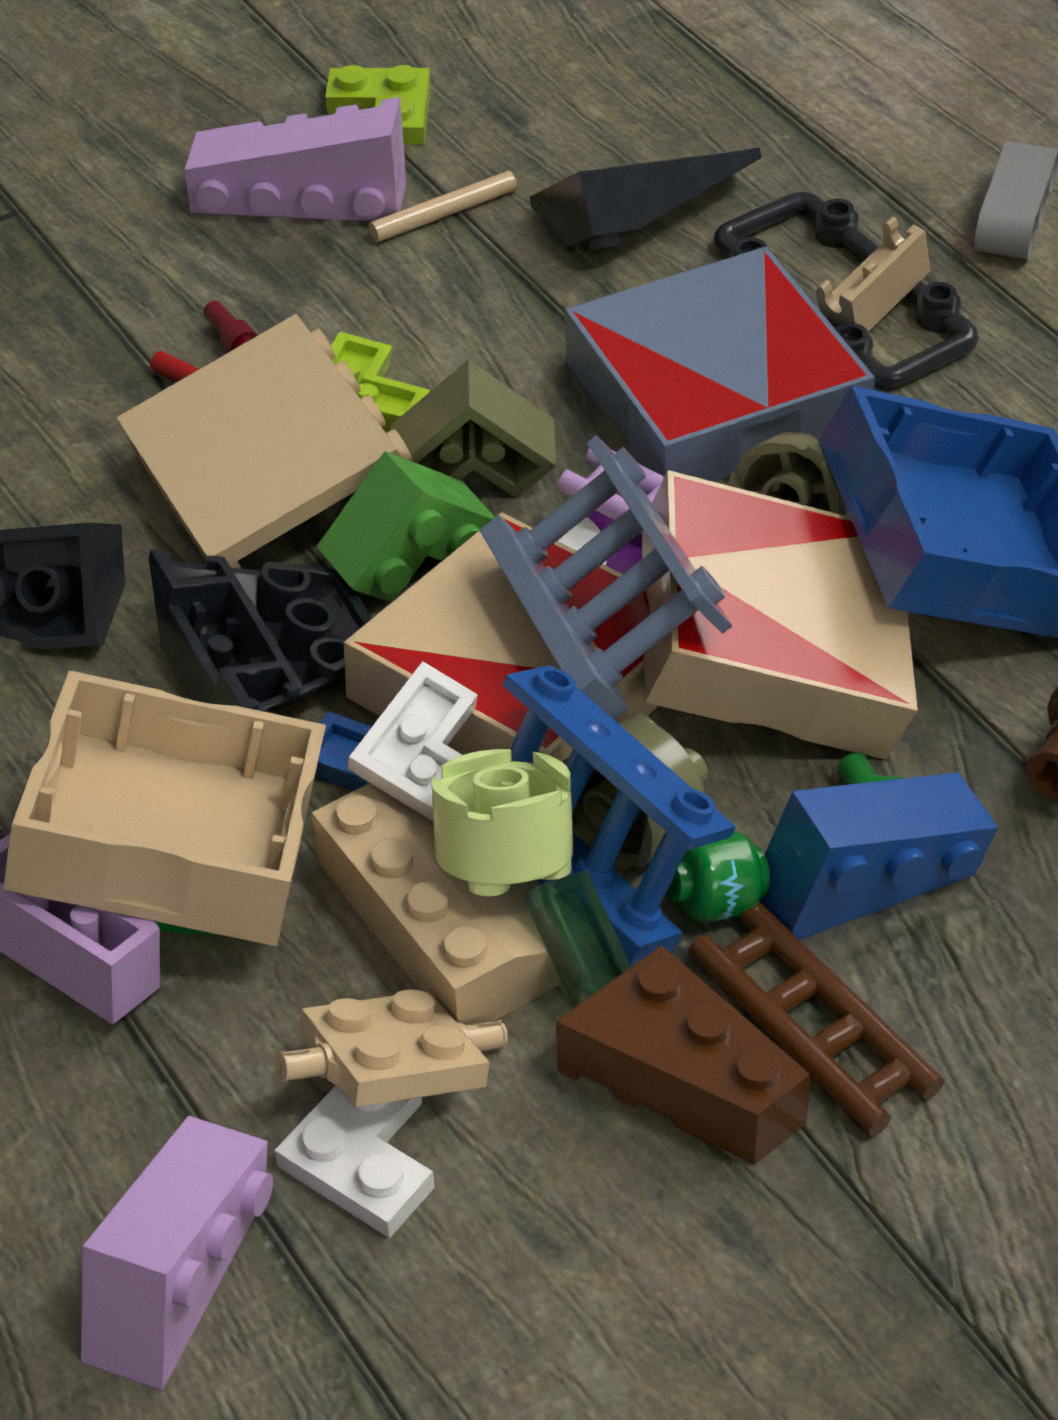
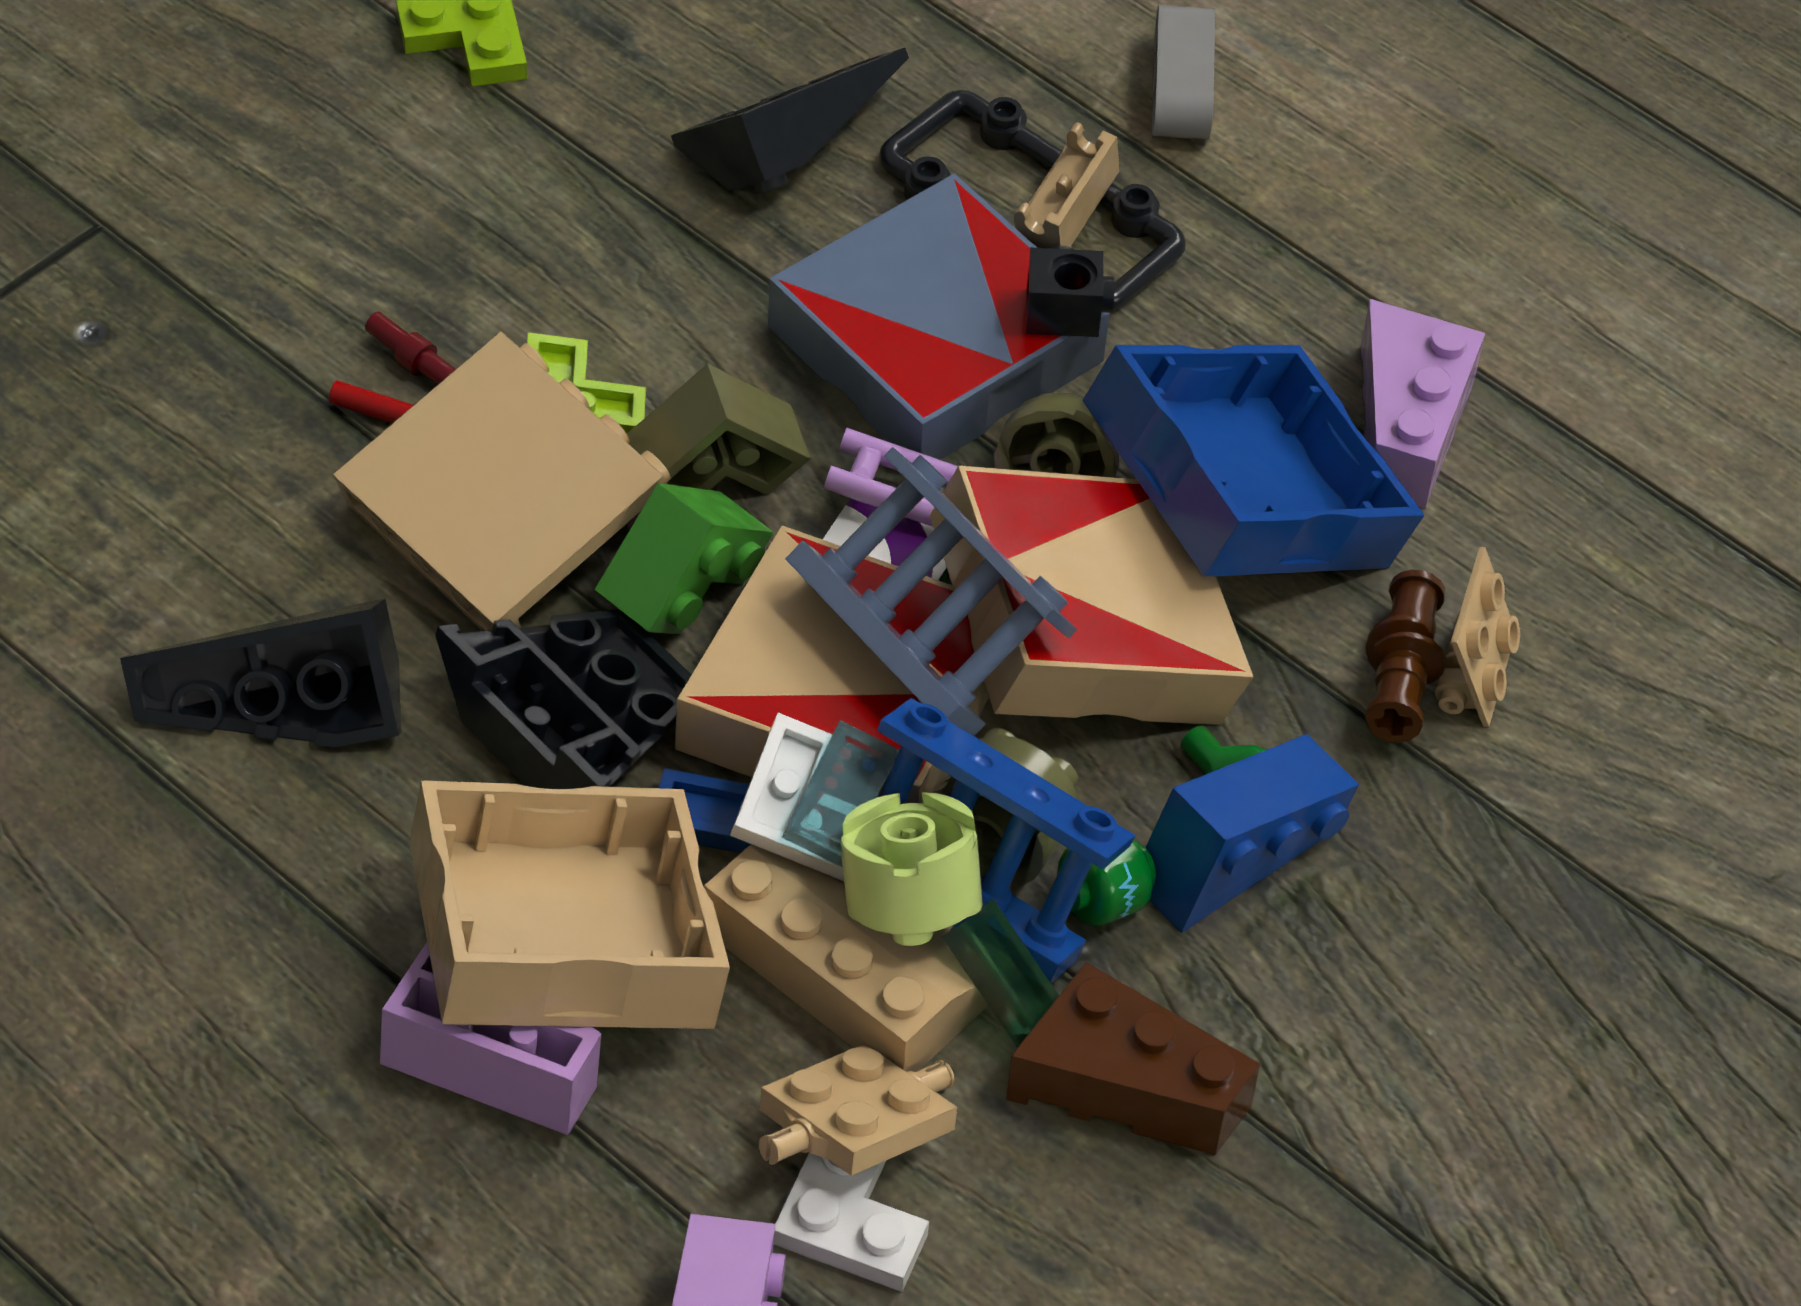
camera: 20 degrees left, 5 degrees up
lavender wedge [184,97,407,221] -> none
tan bar [369,171,517,243] -> none
reddish brown bar [688,902,945,1136] -> none
none -> clear light blue tile [782,720,899,867]
none -> black brick [1026,247,1115,337]

